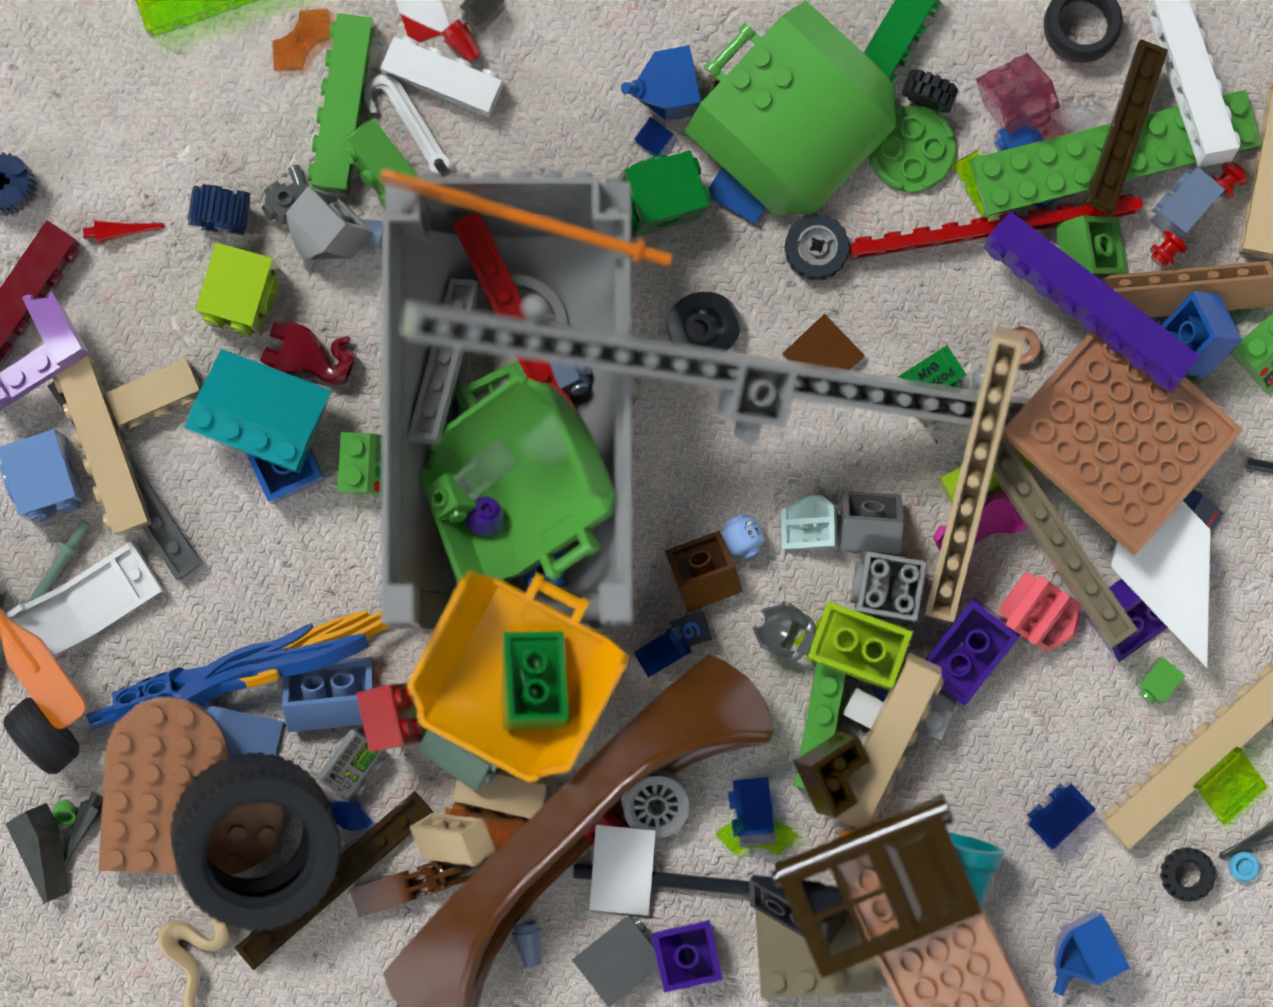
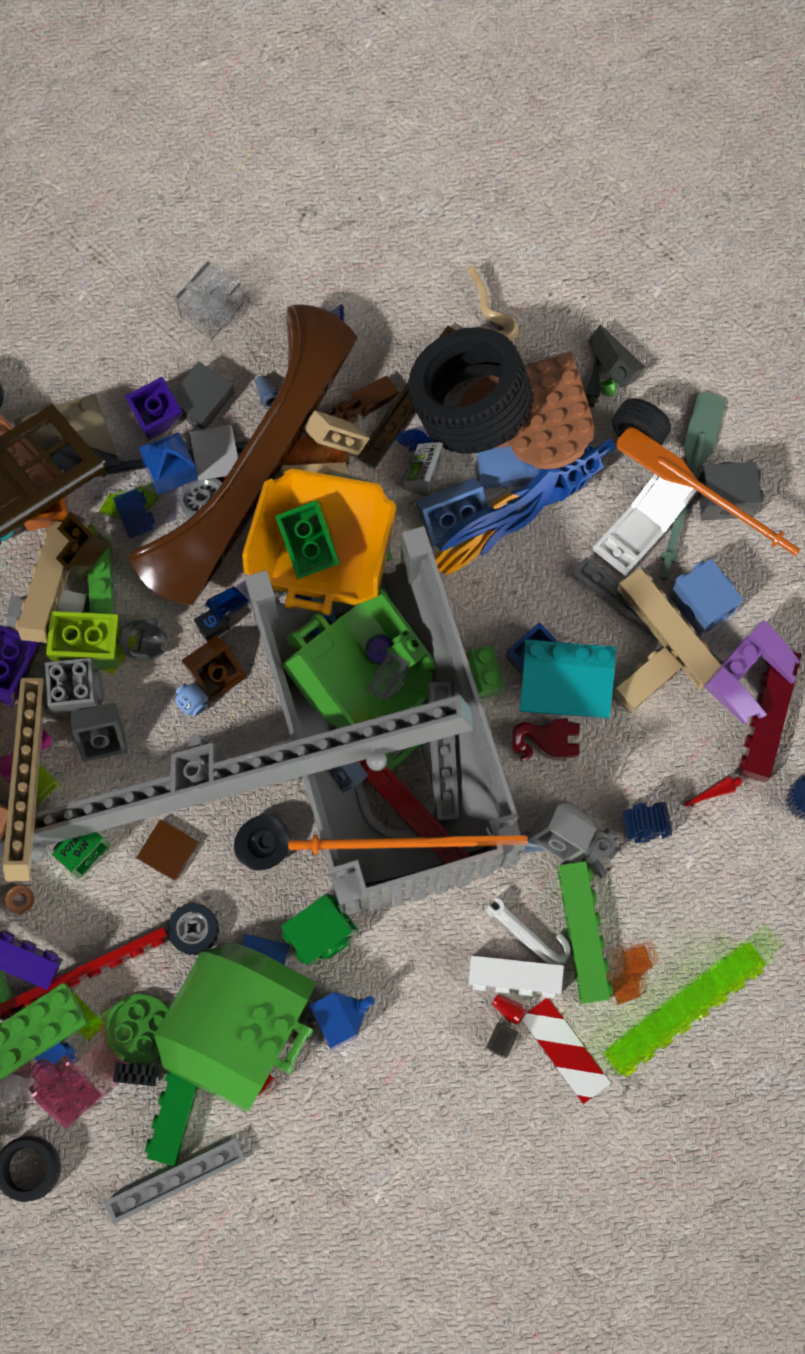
camera: 155 degrees right, 10 degrees down
lime brick [195,242,280,337] -> none
bright green brick [339,118,419,208] -> none
red brick [356,683,427,752] -> none
clear blue tile [633,117,674,157] -> none
light aqua slope [781,495,837,550] -> none
none -> blue piece [139,432,198,495]

